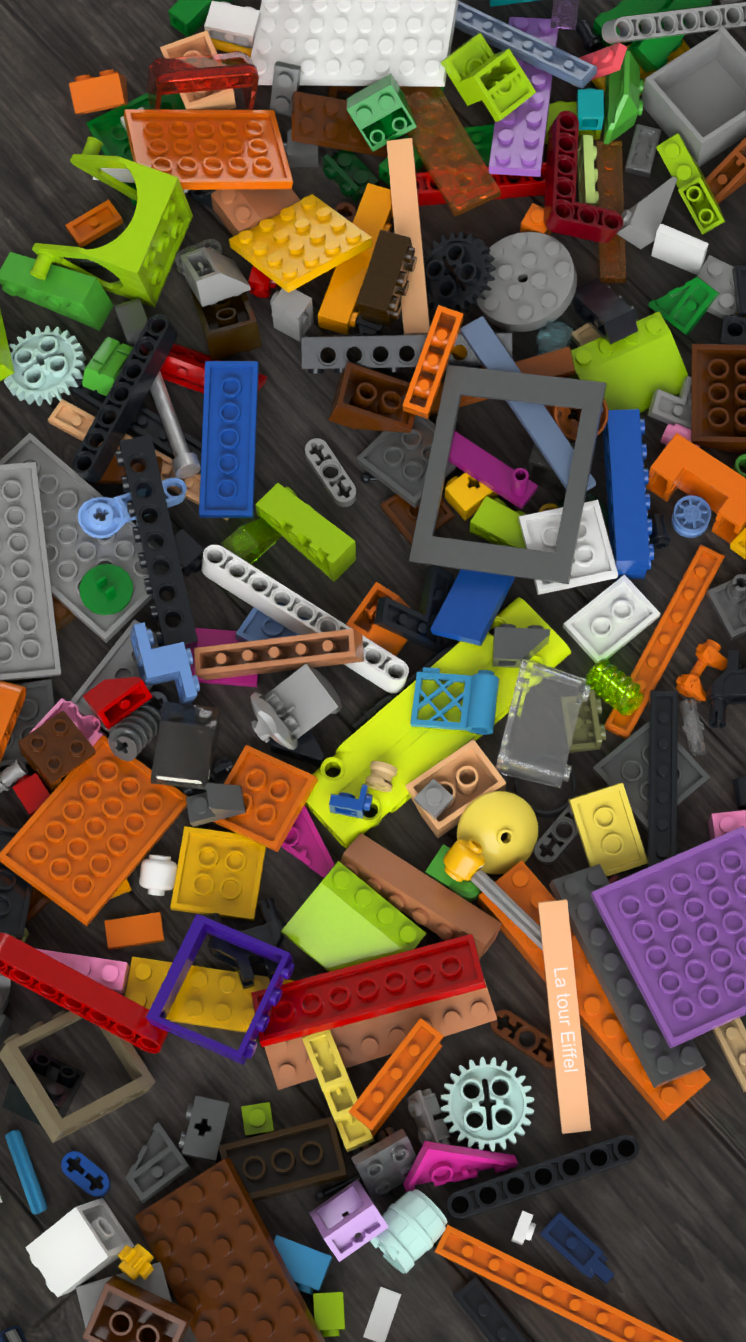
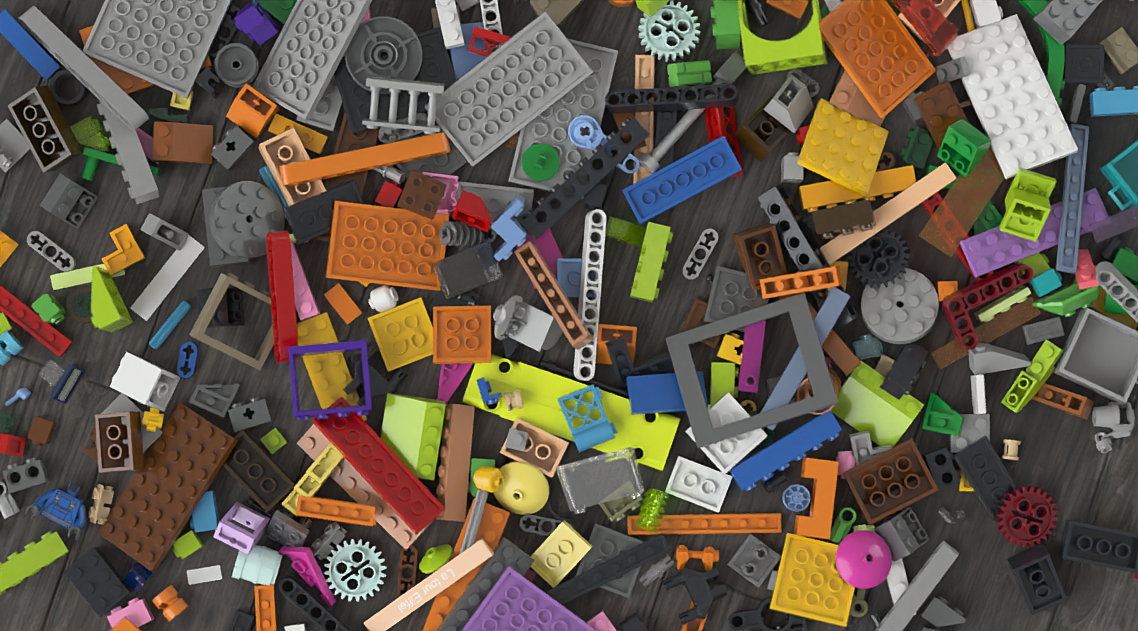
camera: 60 degrees right, 15 degrees up
dark grey slope [186,783,246,827] -> none
dark grey slope [492,624,550,668] -> none
none -> lime dish [419,544,453,573]

